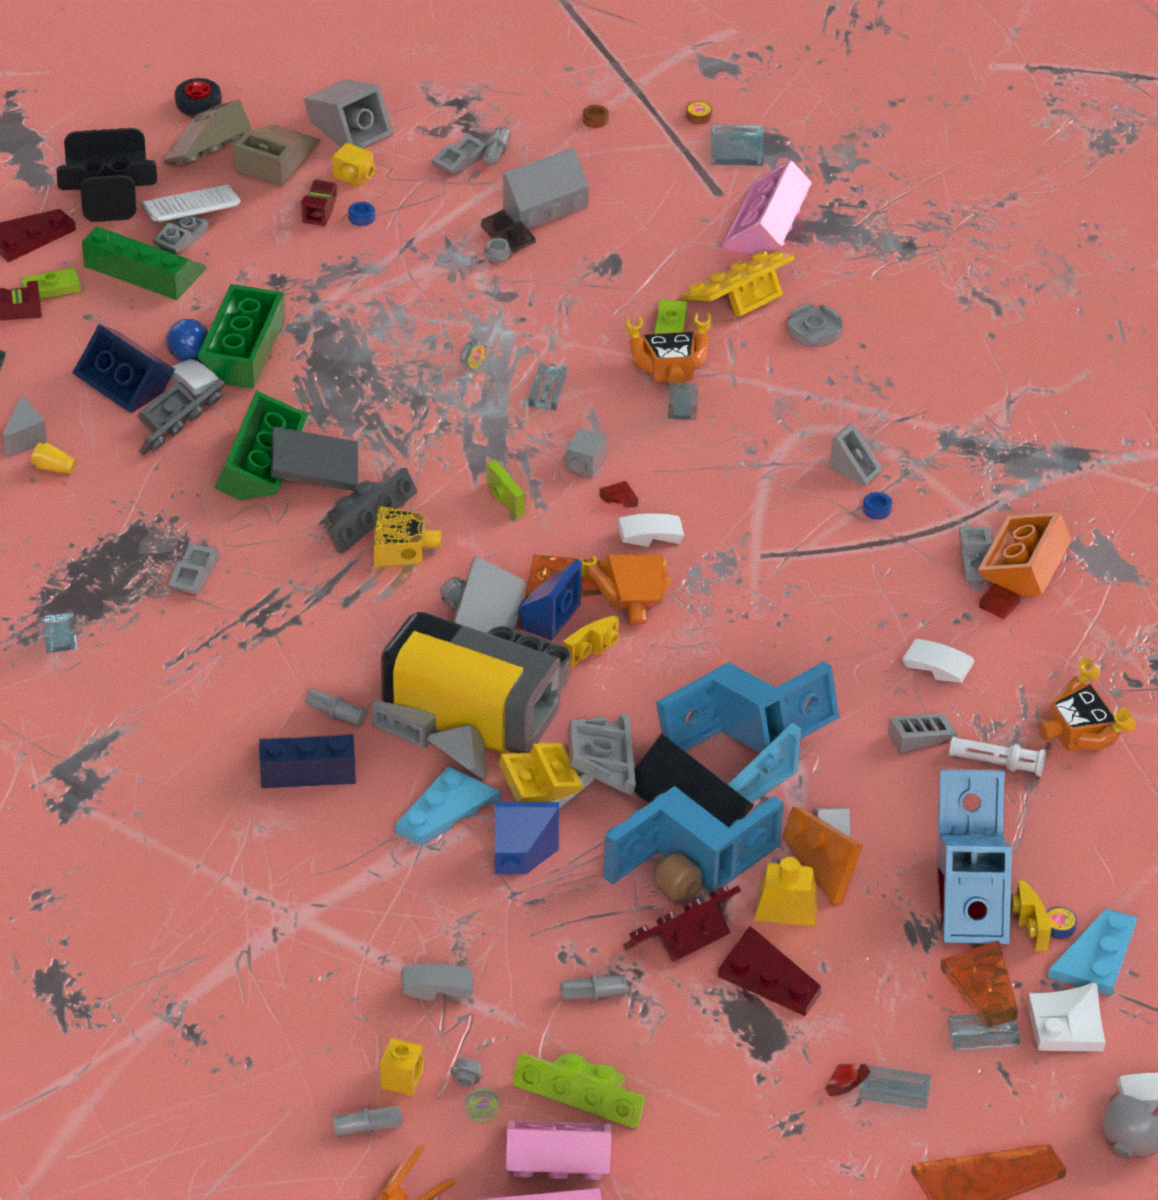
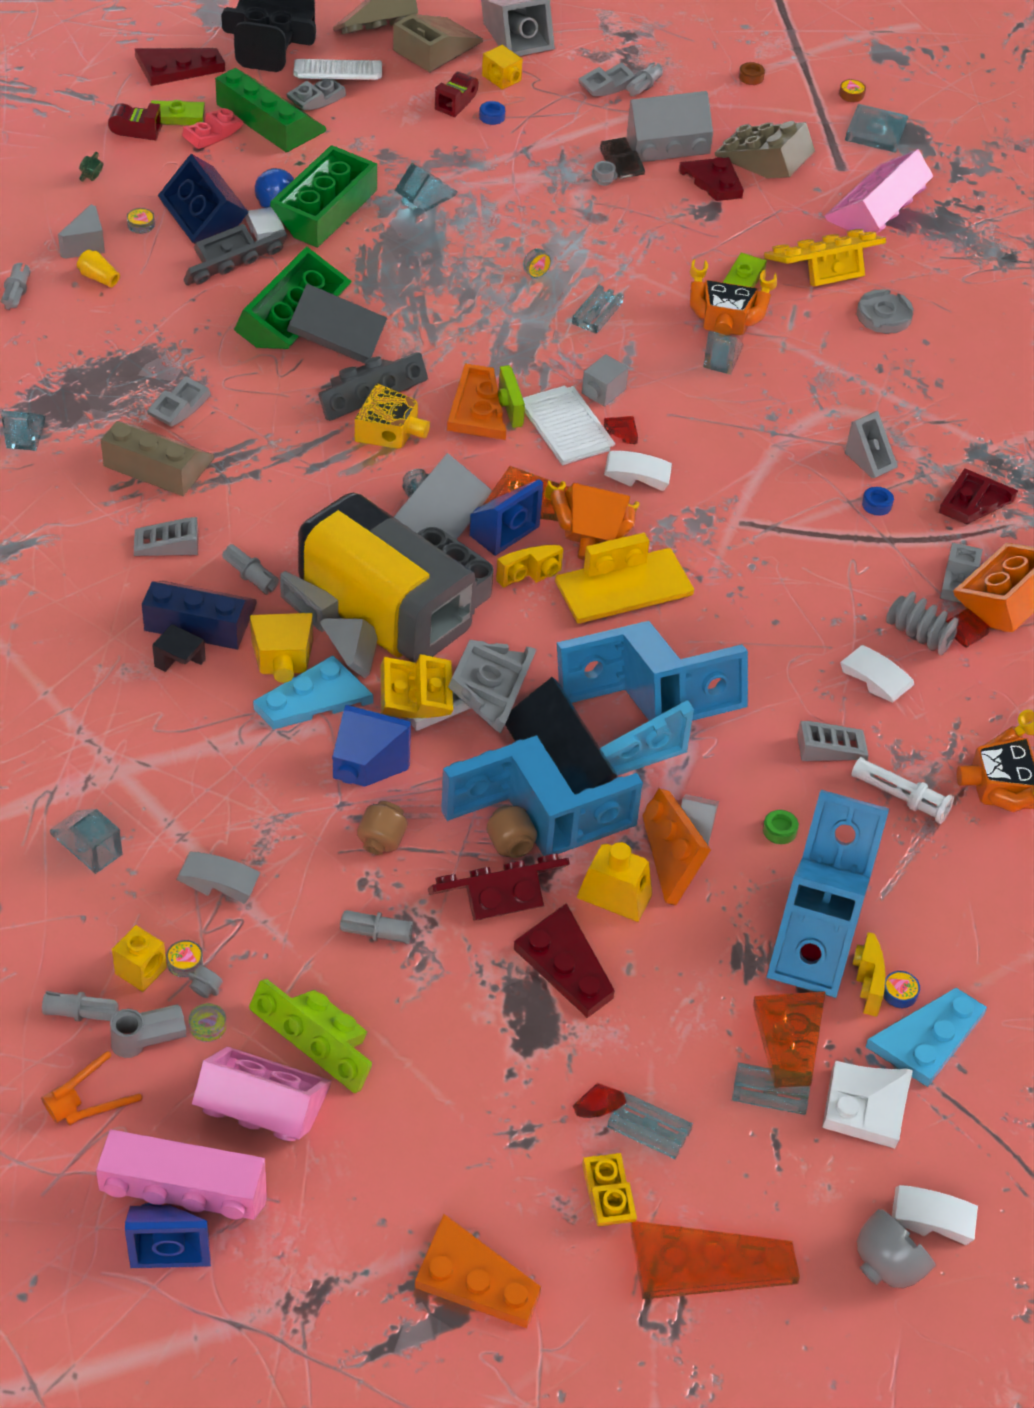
camera: 15 degrees right, 5 degrees up
none -> clear light blue slope [50,809,123,874]
none -> dark tan slope [101,421,214,496]
none -> light grey piece [110,1004,186,1058]
none -> tile [127,208,155,234]
none -> light grey slope [134,517,198,556]
none -> black panel [152,624,206,672]
none -> tile [166,940,203,977]
none -> coral slope [182,108,243,149]
none -> yellow torso [250,613,313,683]
none -> medium nougat head [357,801,408,855]
none -> clear light blue slope [394,163,458,212]
none -> orange wing [447,363,506,440]
none -> white window [523,385,615,466]
none -> yellow bracket [555,532,694,623]
none -> yellow slope [582,1153,637,1226]
none -> dark red wing [679,157,744,201]
none -> dark tan slope [715,121,815,178]
none -> bright green tile [763,810,799,844]
none -> light grey piece [886,592,959,655]
none -> dark red wing [939,468,1018,524]

